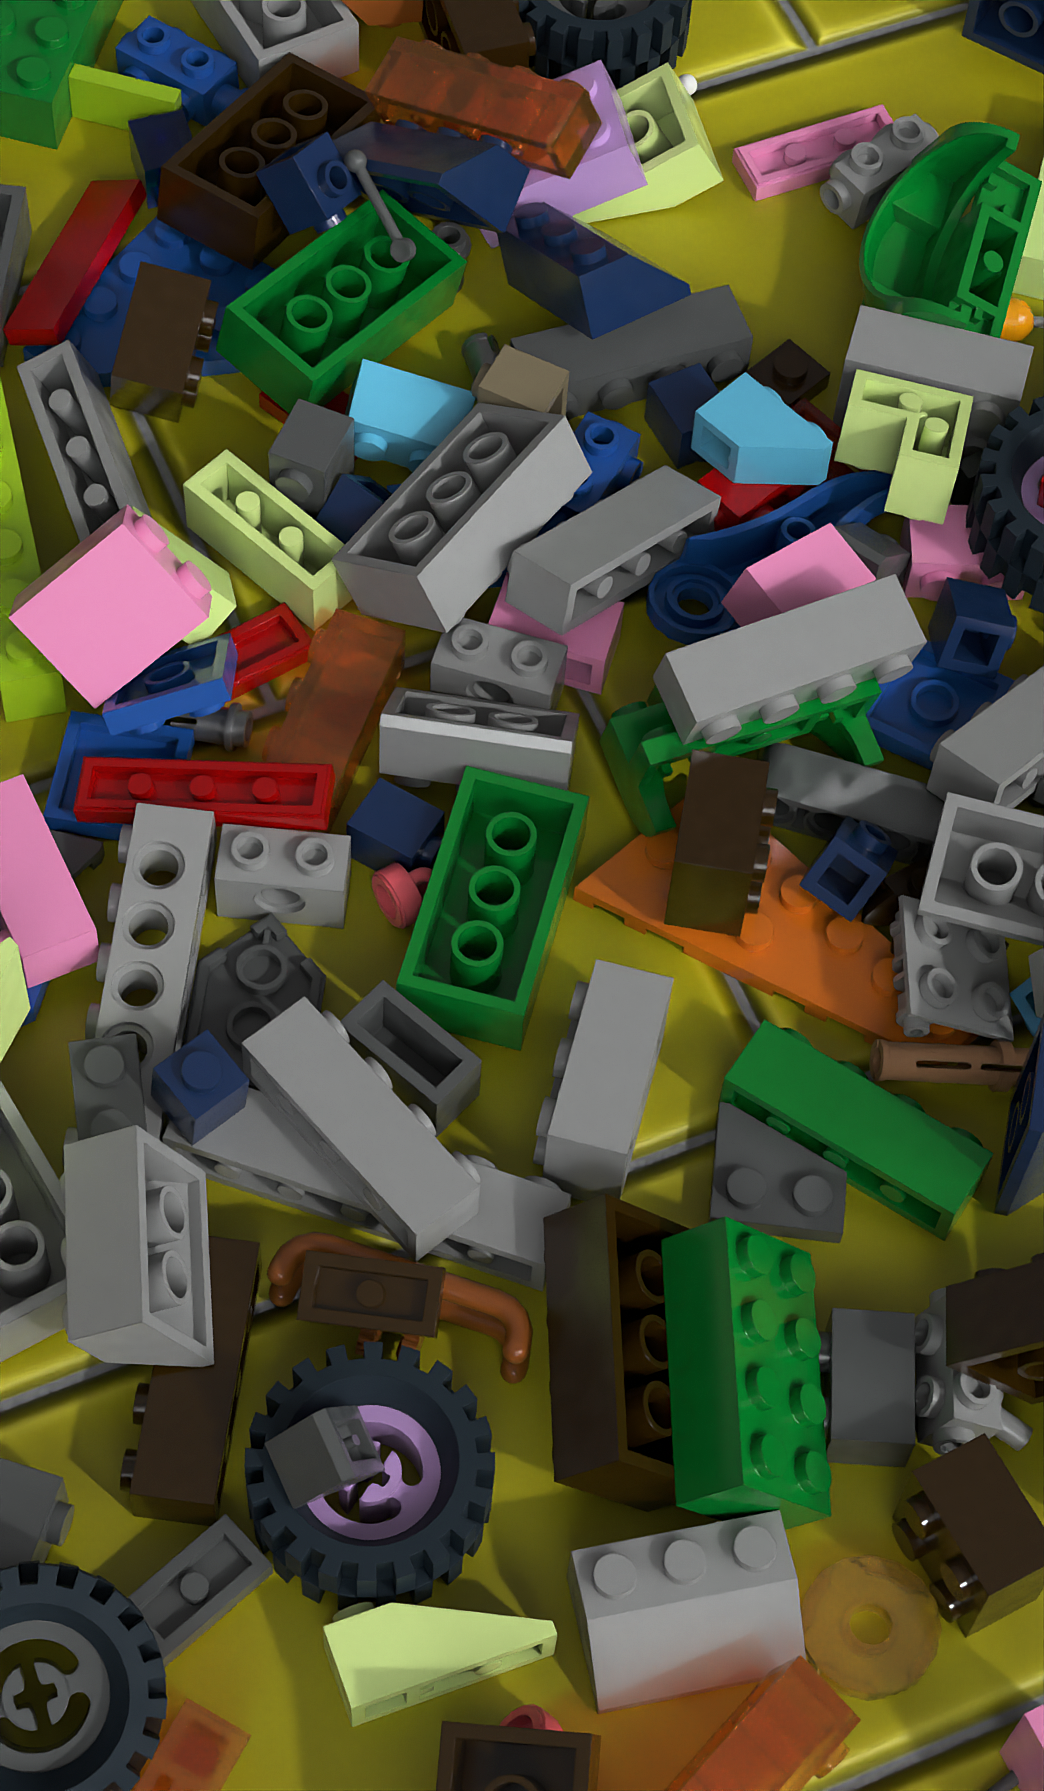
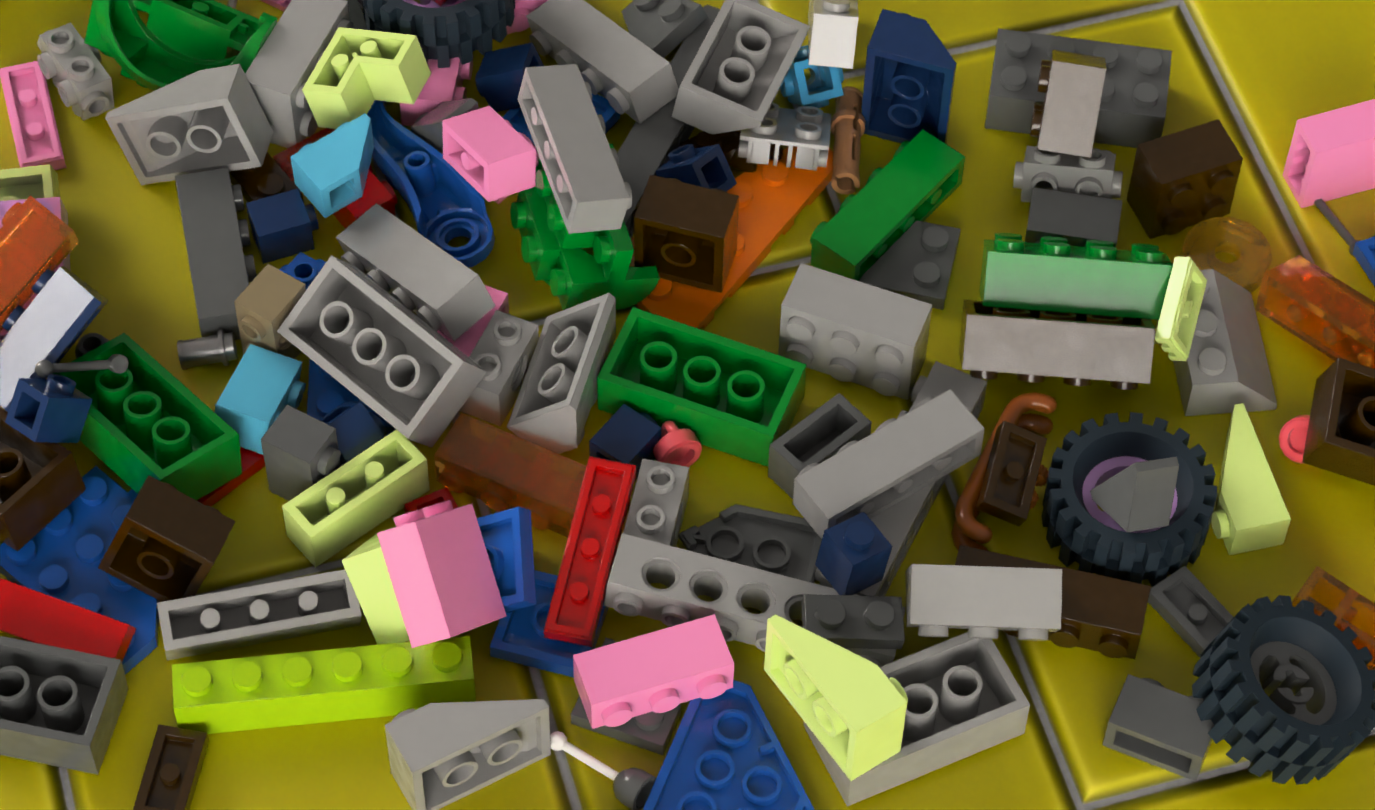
camera: 80 degrees left, 5 degrees down
dark blue slope [497,202,691,340] -> none
none -> light grey slope [105,64,273,185]
none -> yellowish green tile [1155,257,1207,361]

